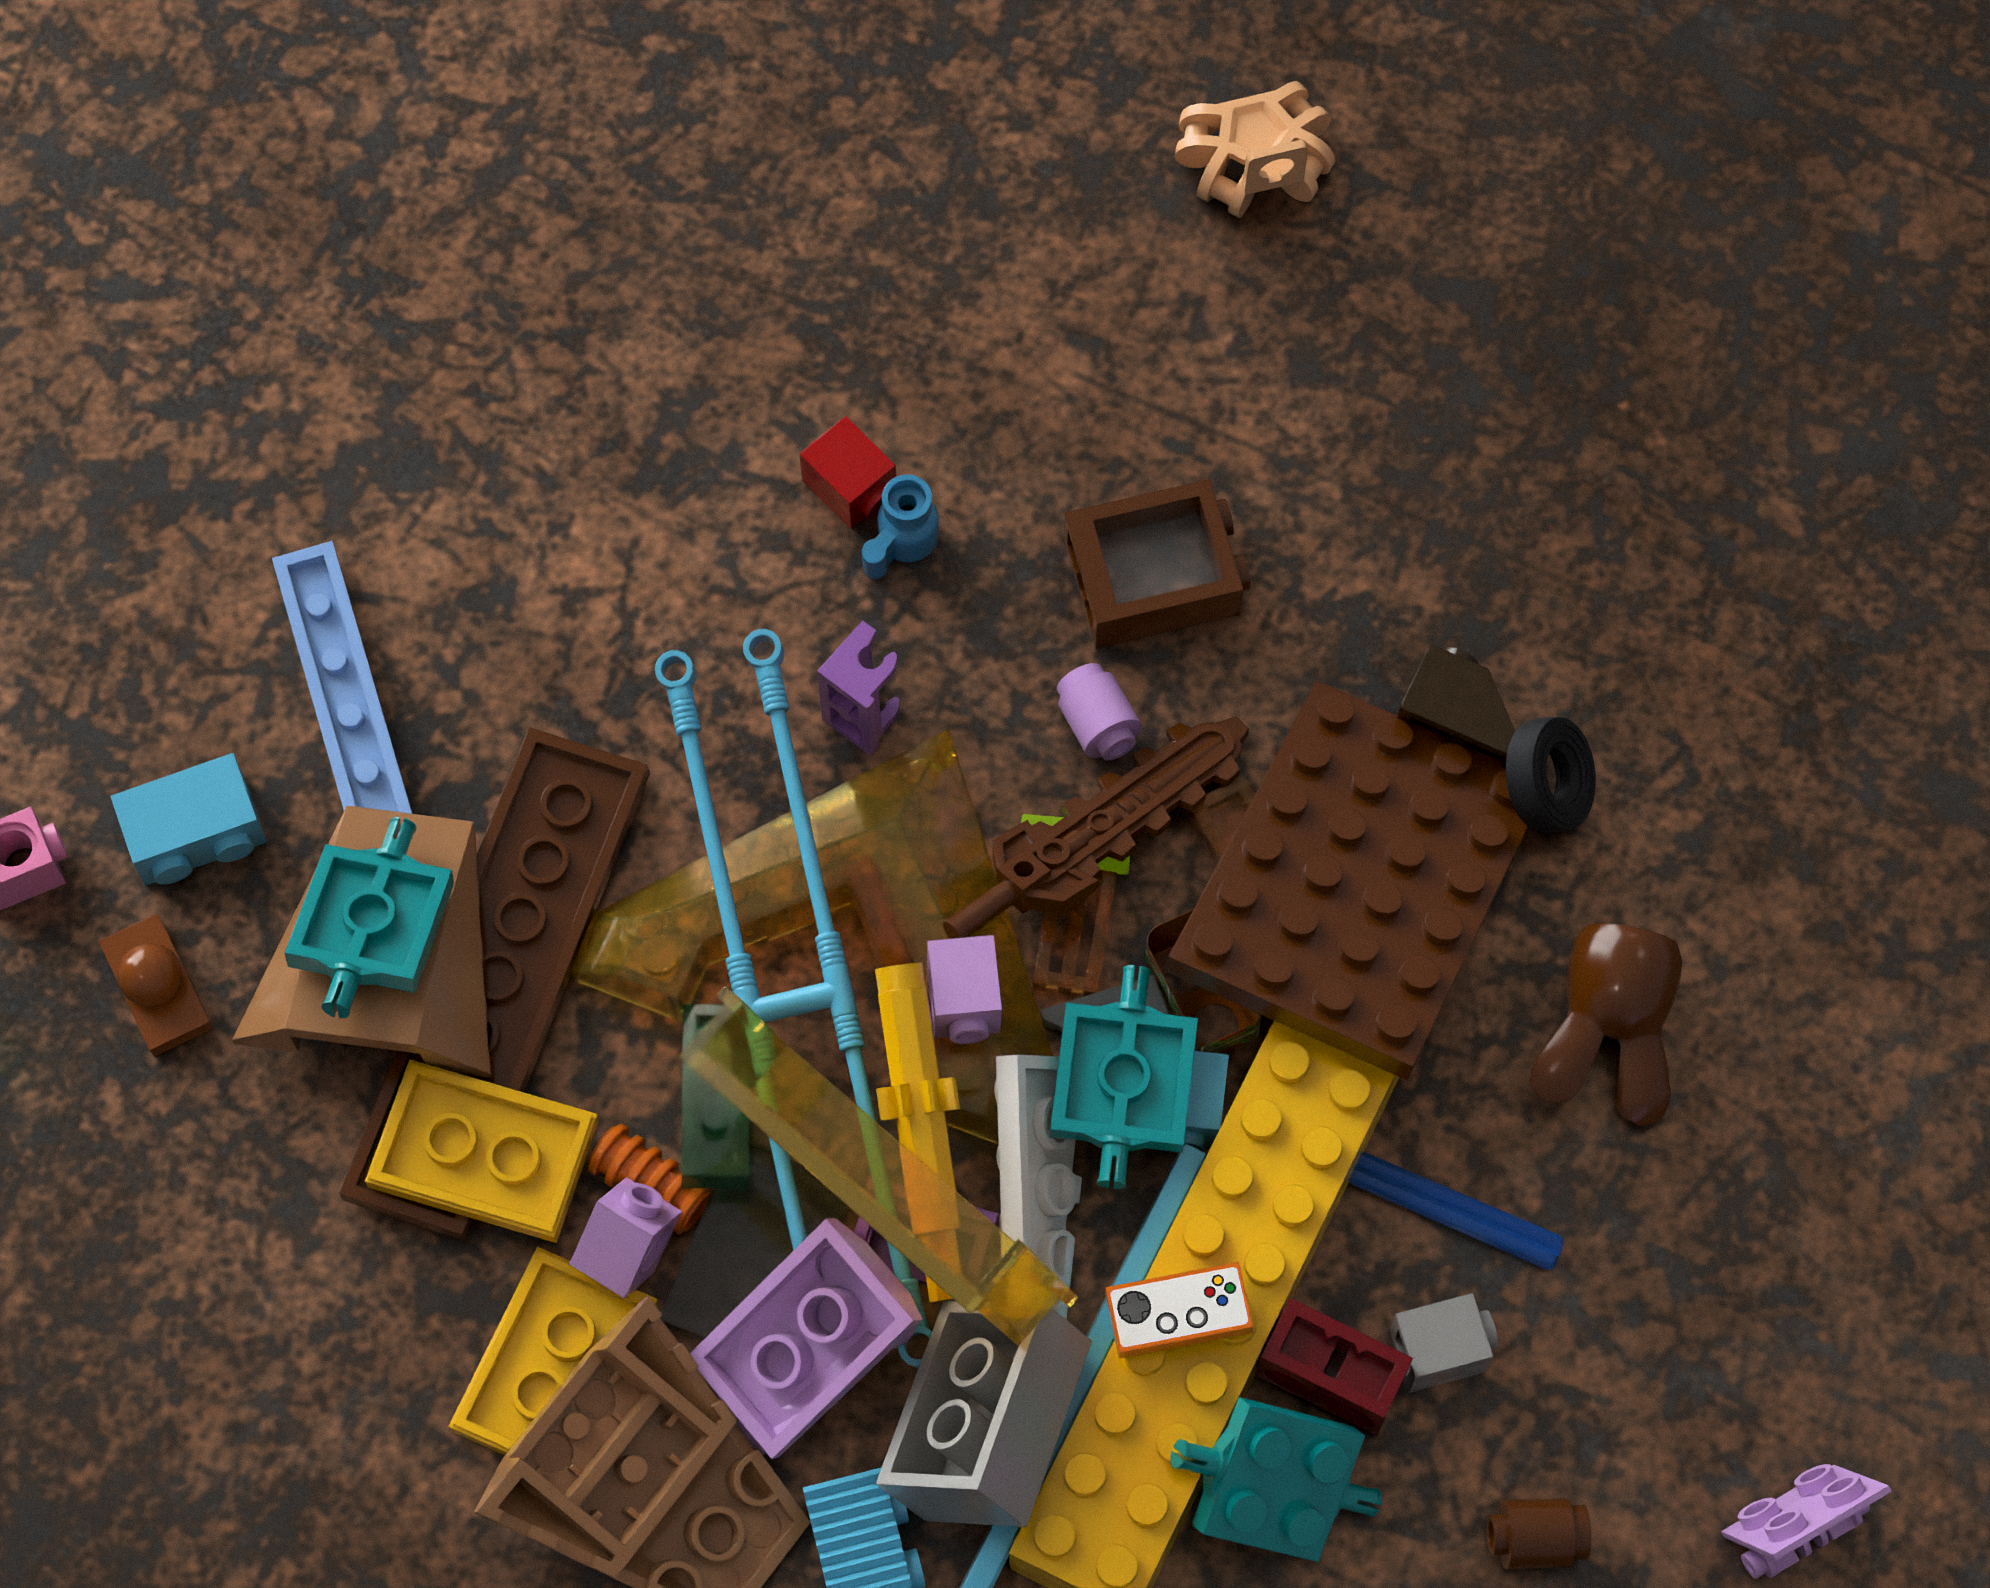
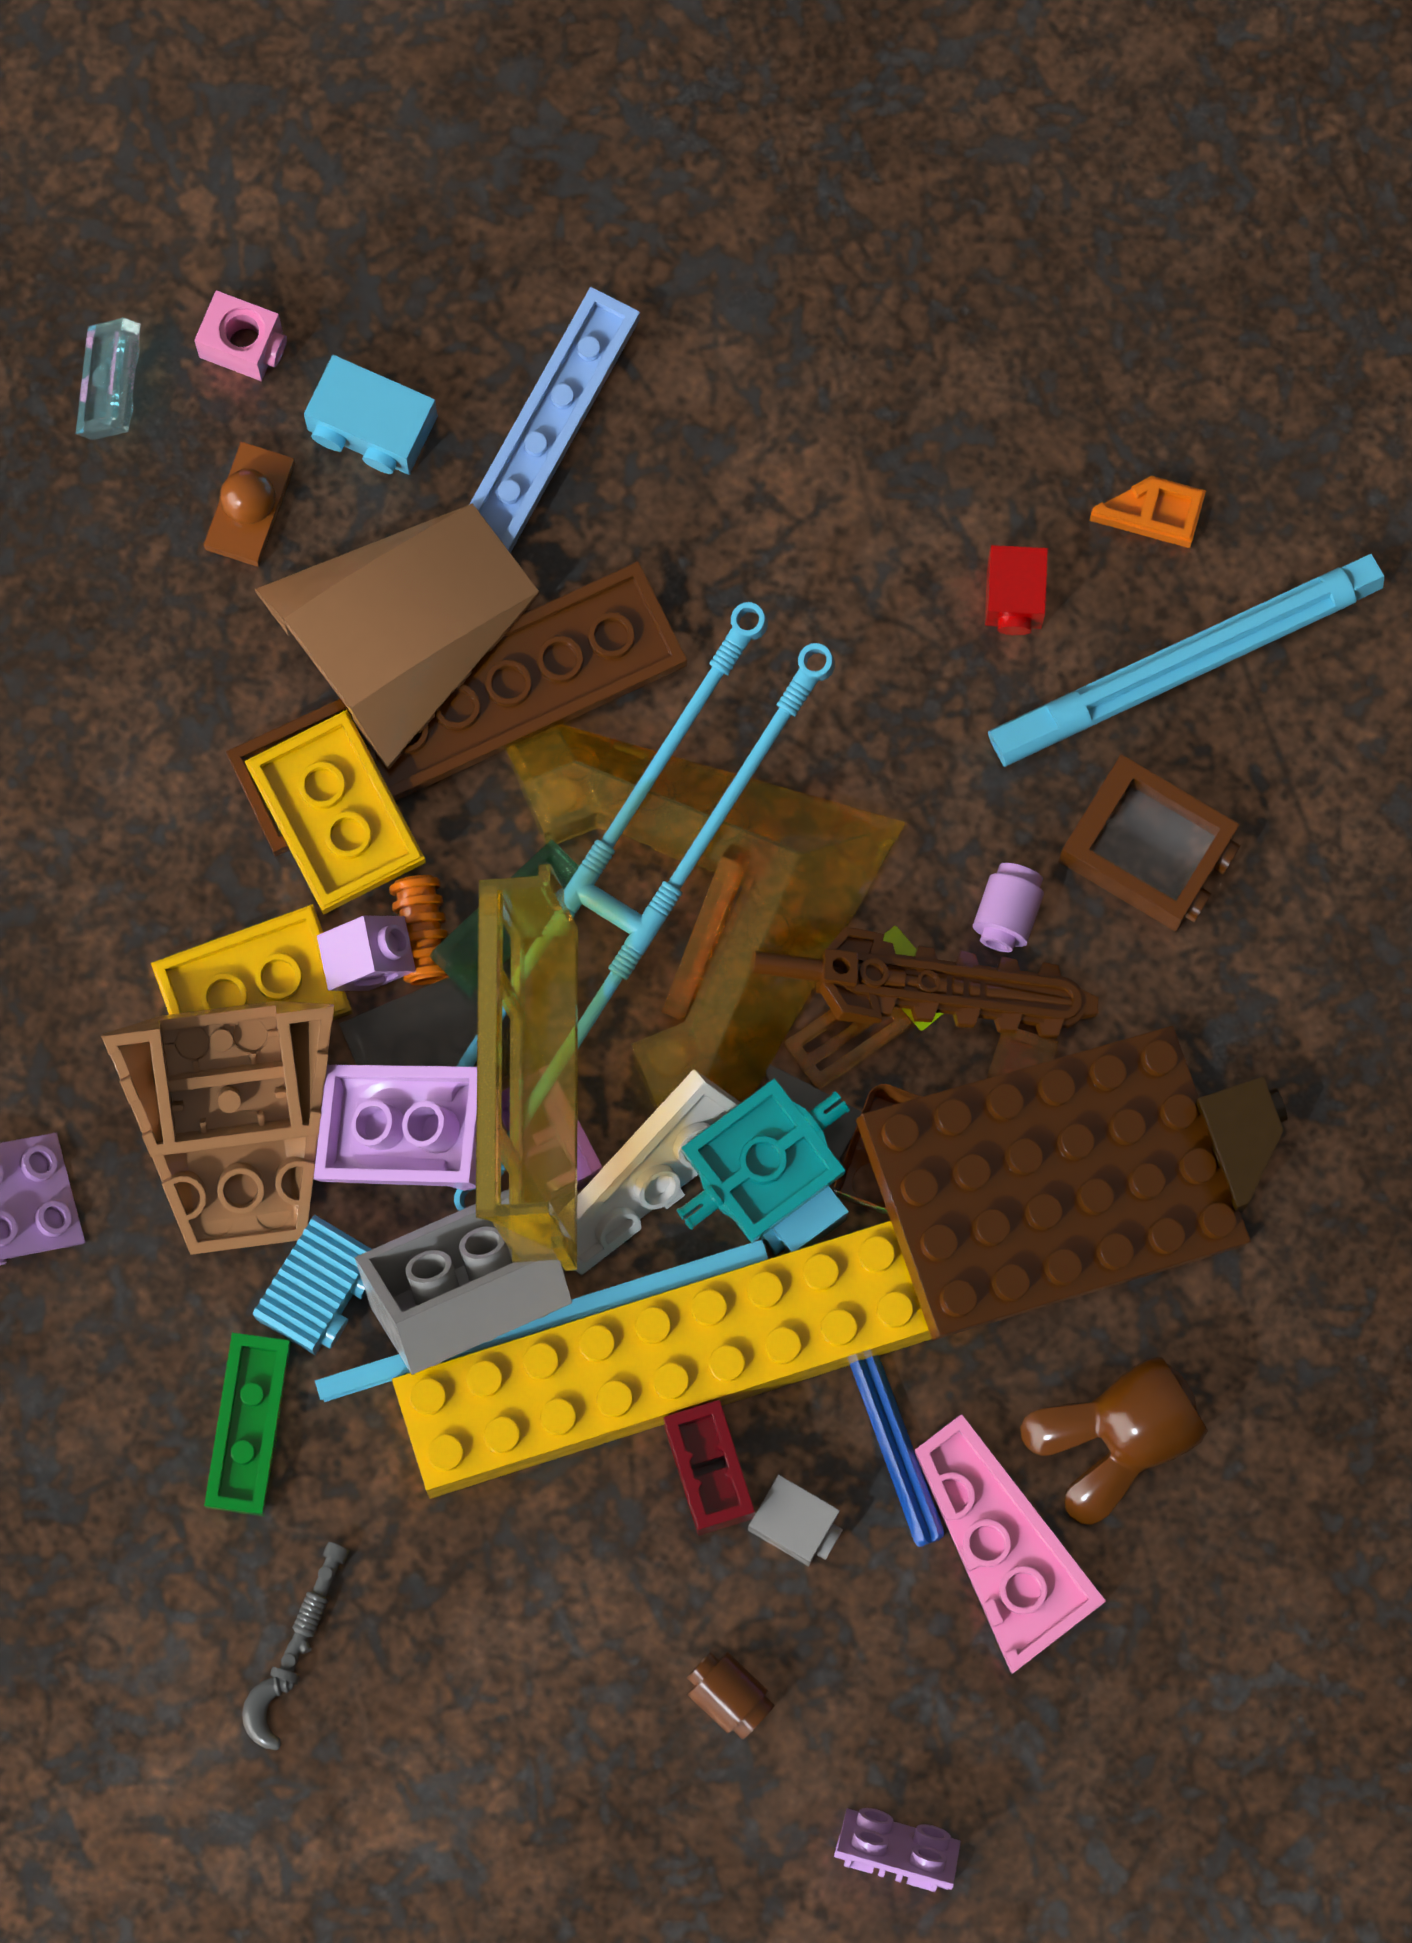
camera: 45 degrees right, 10 degrees up
teal plate [285,817,454,1018] -> none
medium lavender hinge [817,620,900,756] -> none
dark azure piece [862,475,940,579] -> none
yellow piece [875,962,966,1302] -> none
lavender brick [927,935,1002,1044] -> none
tile [1105,1262,1253,1359] -> none
teal plate [1170,1397,1382,1562] -> none
black tyre [1506,716,1596,833] -> none
none -> bright pink wing [914,1414,1106,1674]
none -> medium azure piece [988,554,1384,767]
none -> orange tile [1089,476,1206,548]

